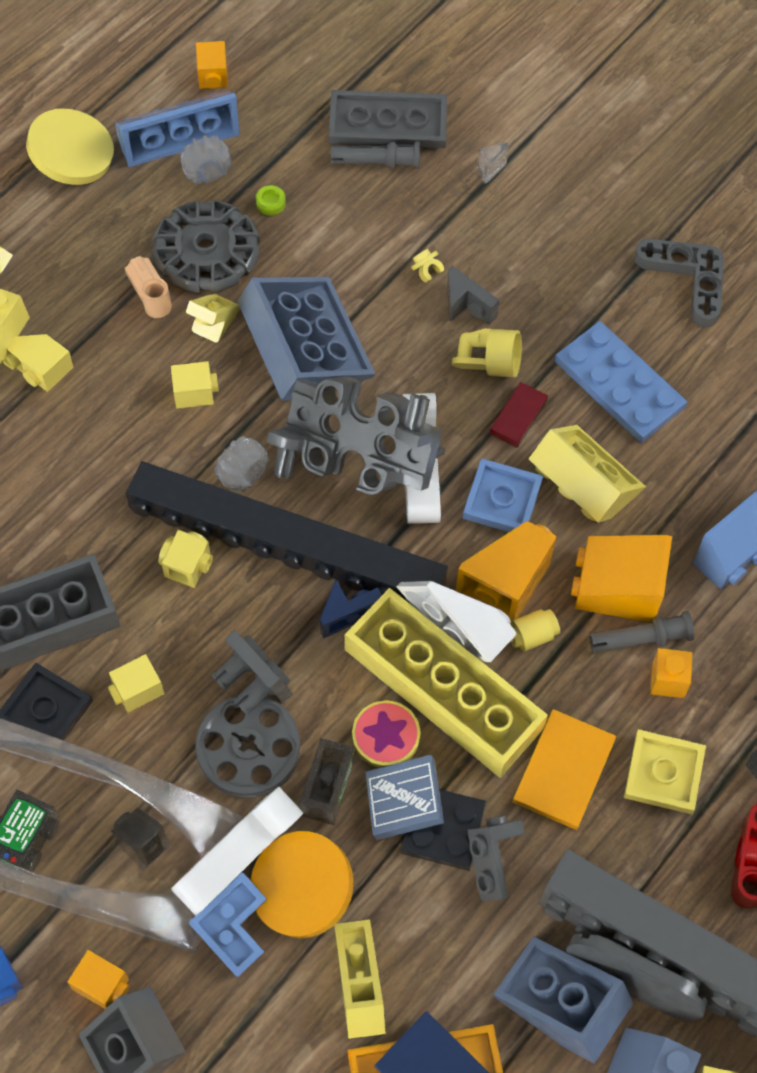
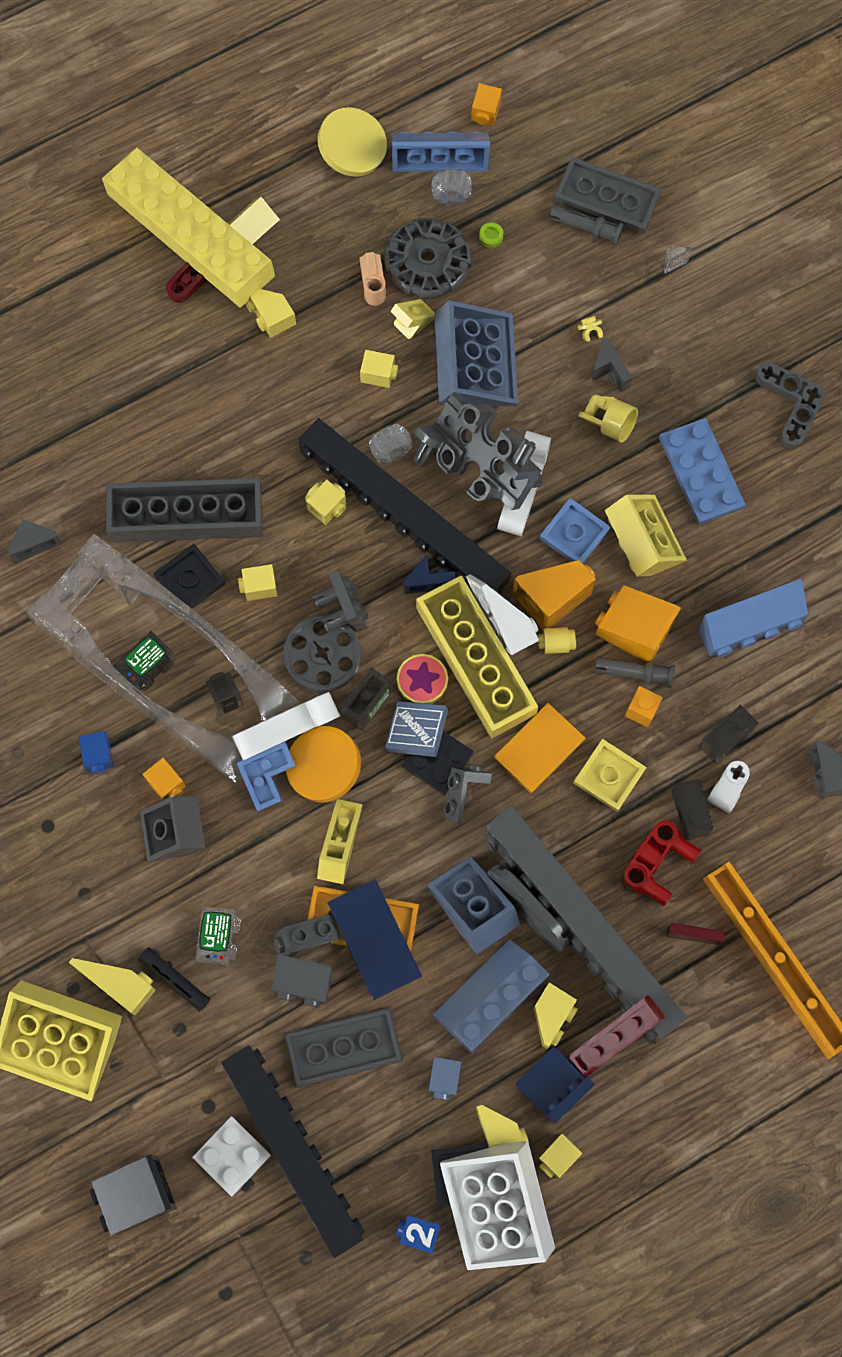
camera: 20 degrees right, 10 degrees up
dark red tile [490,382,548,448] -> none

